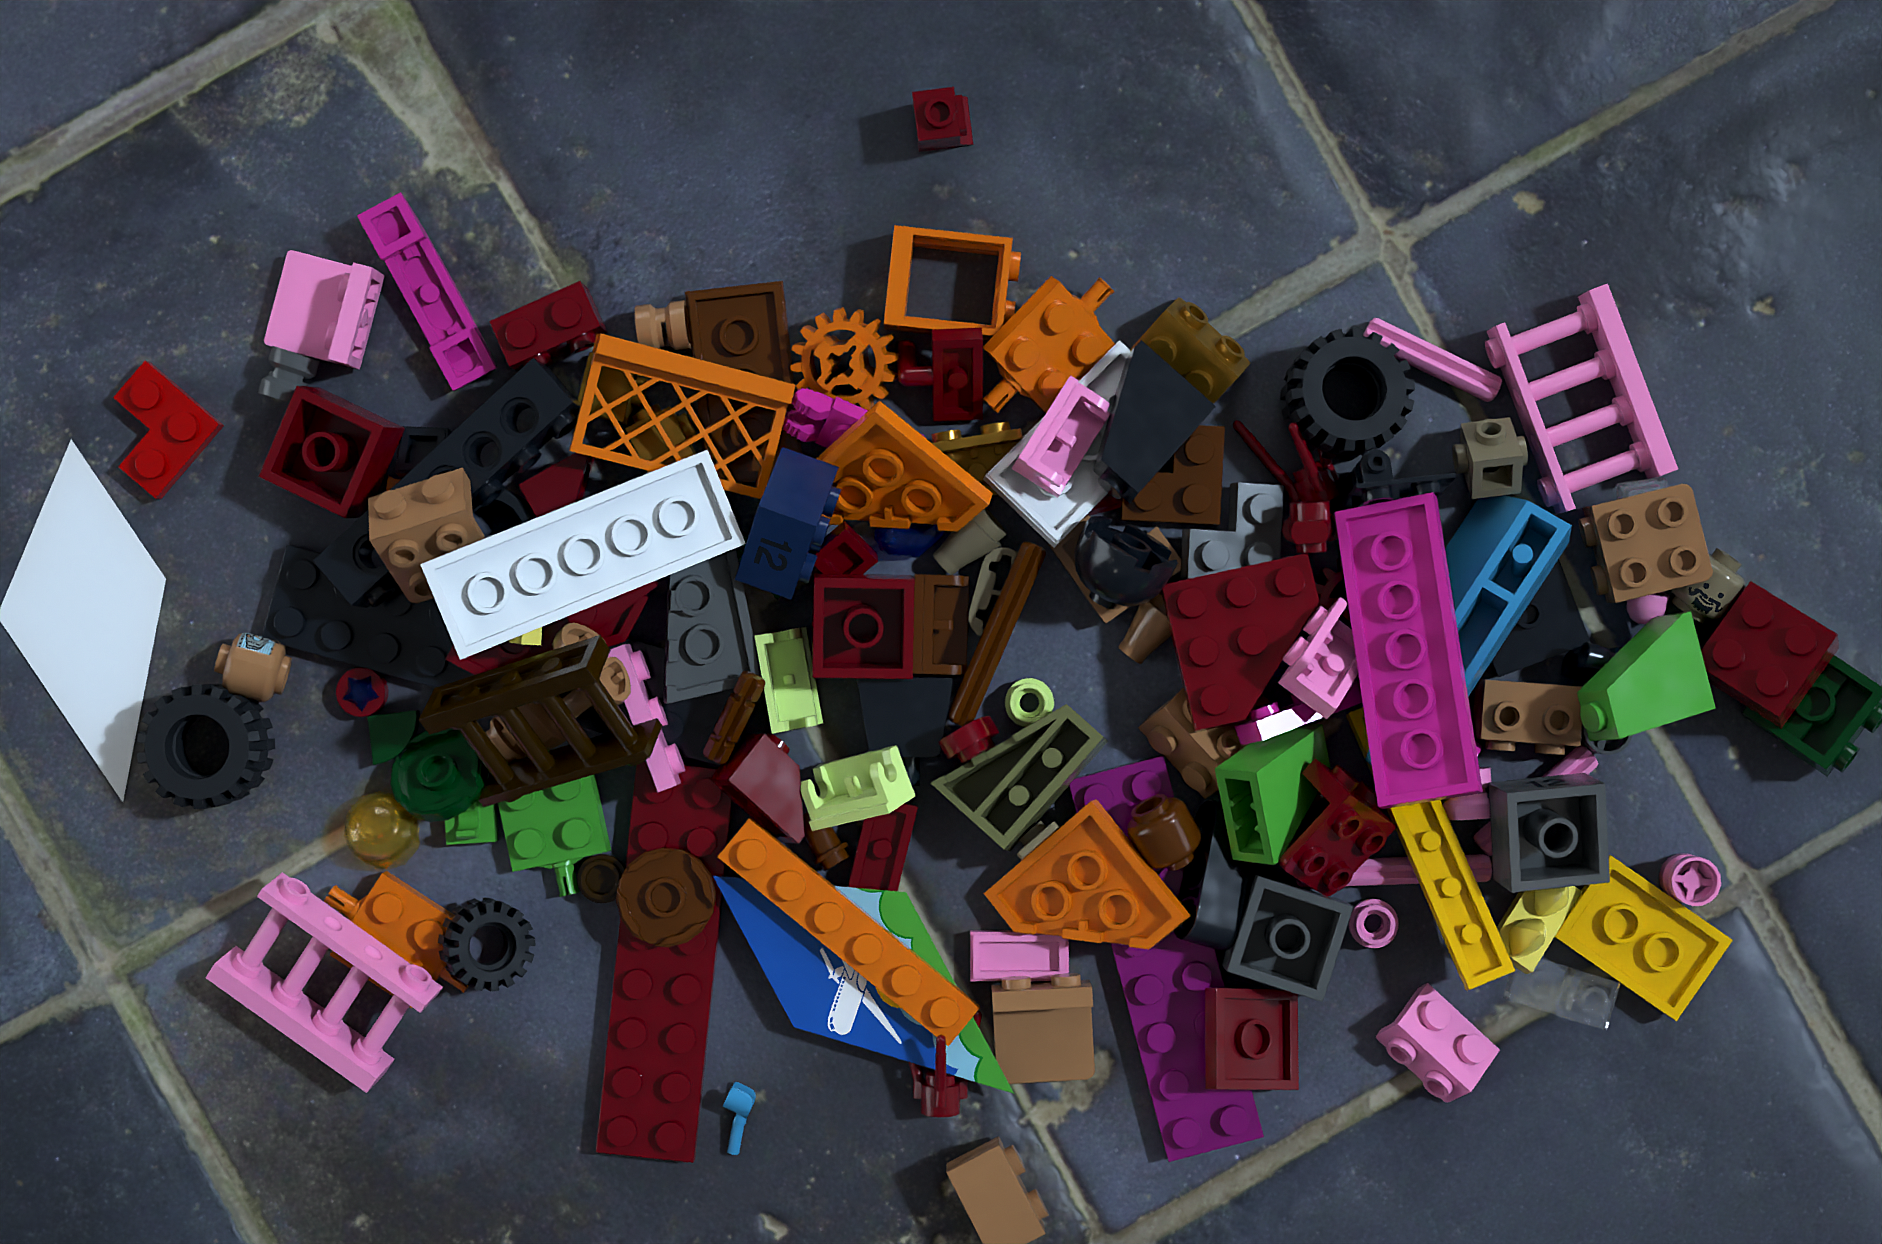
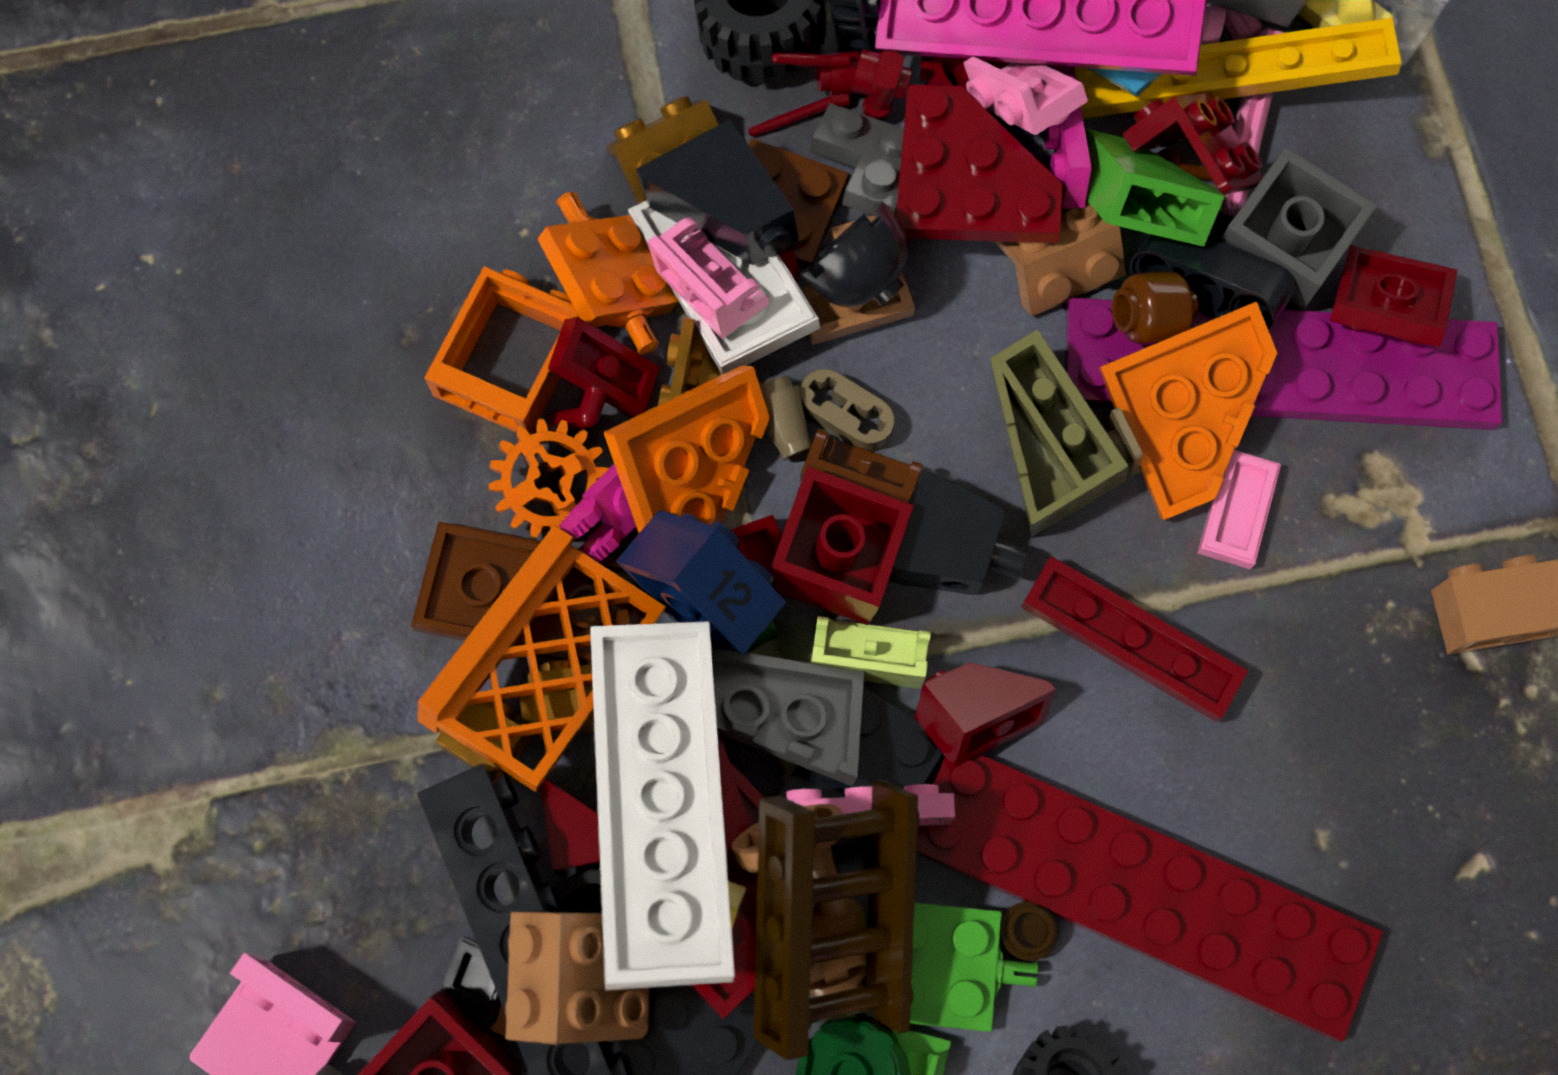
camera: 75 degrees left, 15 degrees down
dark pink slope [357,192,497,391] -> none
dark red brick [489,281,608,372] -> none
reddish brown tile [616,847,716,947] -> none
medium nougat wheel [635,300,691,351] -> none
reddish brown axle [703,671,765,764] -> none
blue sticker [713,876,1014,1094] -> none
orange plate [718,817,980,1046] -> none
dark azure hand [722,1082,756,1155] -> none
yellowish green hinge [801,745,915,831] -> none
reddish brown pin [803,812,849,871] -> none
clear blue arm [874,524,948,558] -> none
dark red plant [909,1010,982,1117] -> none
dark red window [912,87,974,152] -> none
dark red plate [938,716,999,763] -> none
reddish brown axle [947,542,1046,727] -> none
medium nougat bracket [991,973,1095,1084] -> none
yellowish green plate [1005,678,1054,727] -> none
medium nougat cone [1118,592,1171,664] -> none
bright pink plate [1348,898,1399,948] -> none
bright pink bracket [1376,983,1500,1103] -> none

